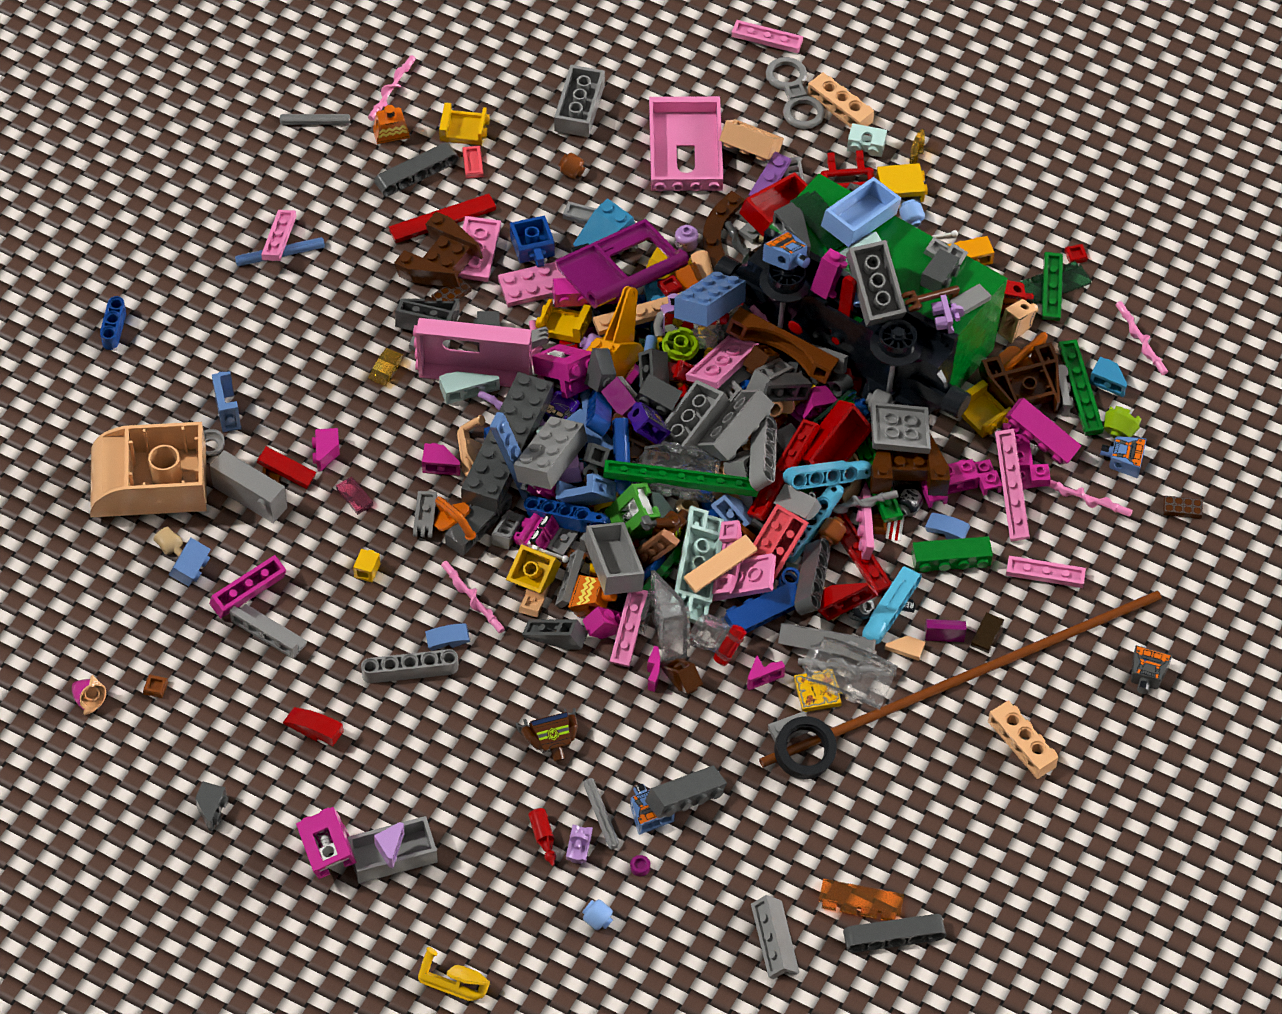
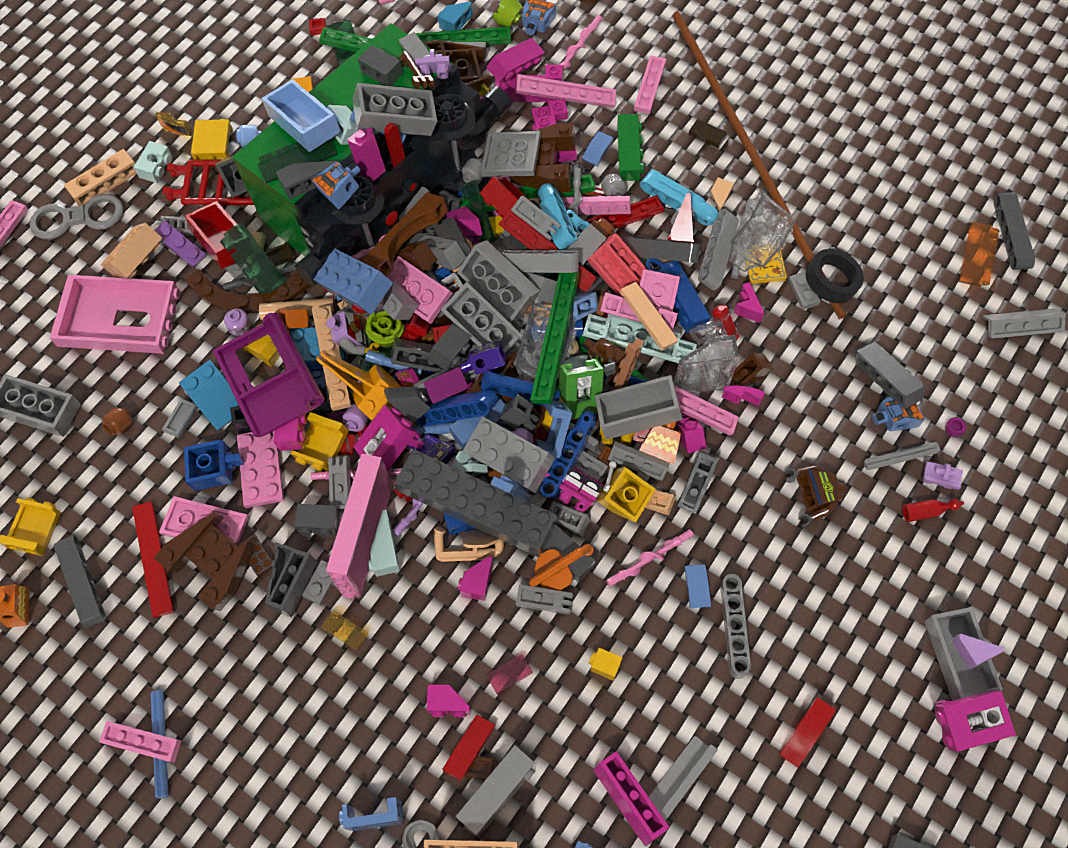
camera: 80 degrees left, 10 degrees up
coral tile [462,146,484,179] -> none
light blue head [582,899,613,930] -> none
red tile [657,275,683,297] -> none
light grey slope [924,237,968,266] -> none
magenta brick [925,619,966,642] -> none
light nougat brick [988,700,1058,779] -> none
torso [1131,645,1172,694] -> none
none -> clear green windscreen [220,221,286,295]
none -> light grey slope [383,281,418,320]
none -> light grey hinge [511,196,562,241]
none -> light grey head [601,174,626,196]

